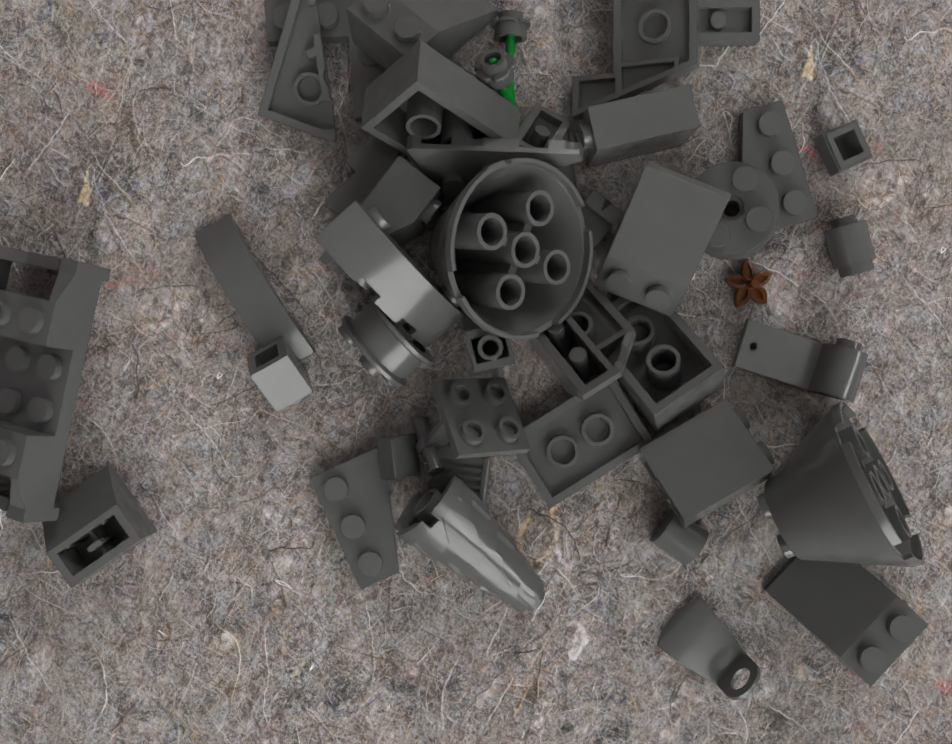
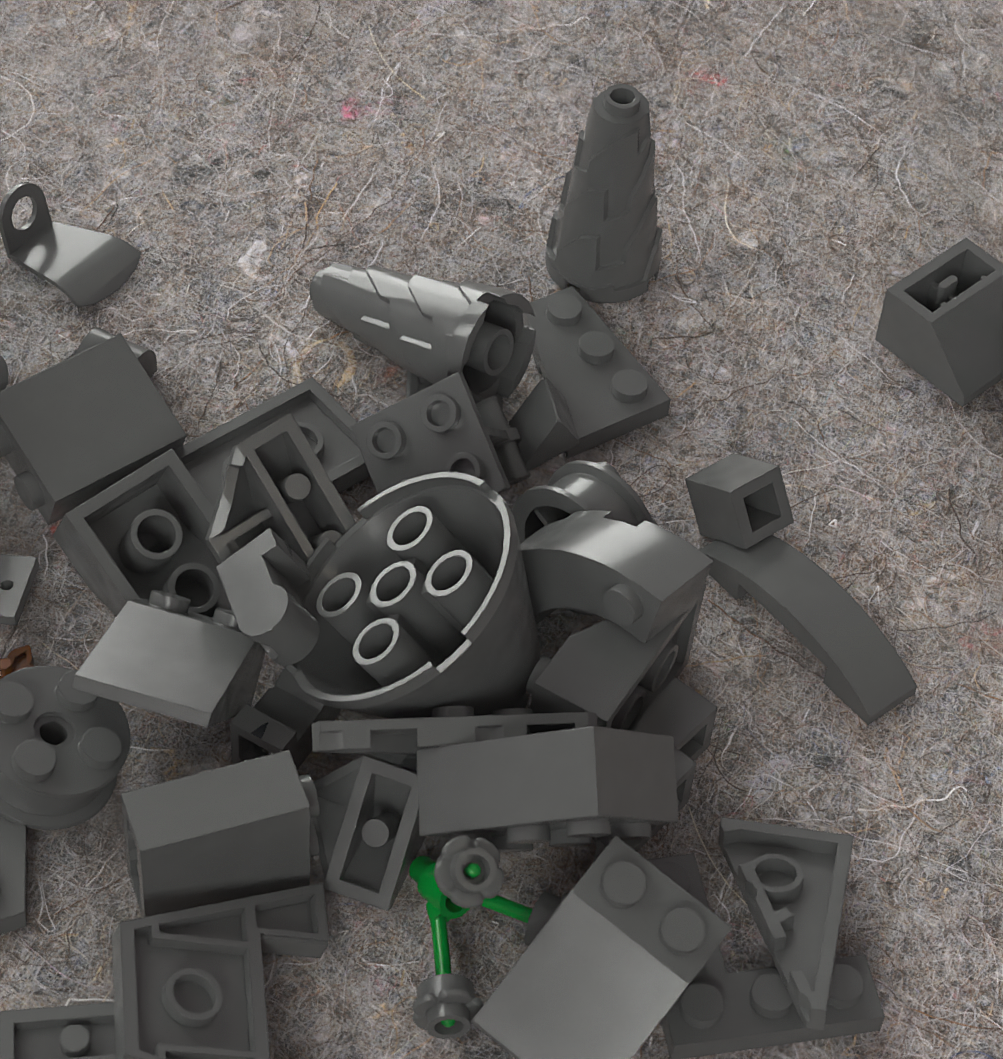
camera: 170 degrees right, 40 degrees down
none -> dark grey leg [216,528,320,666]
none -> dark grey cone [545,84,662,303]

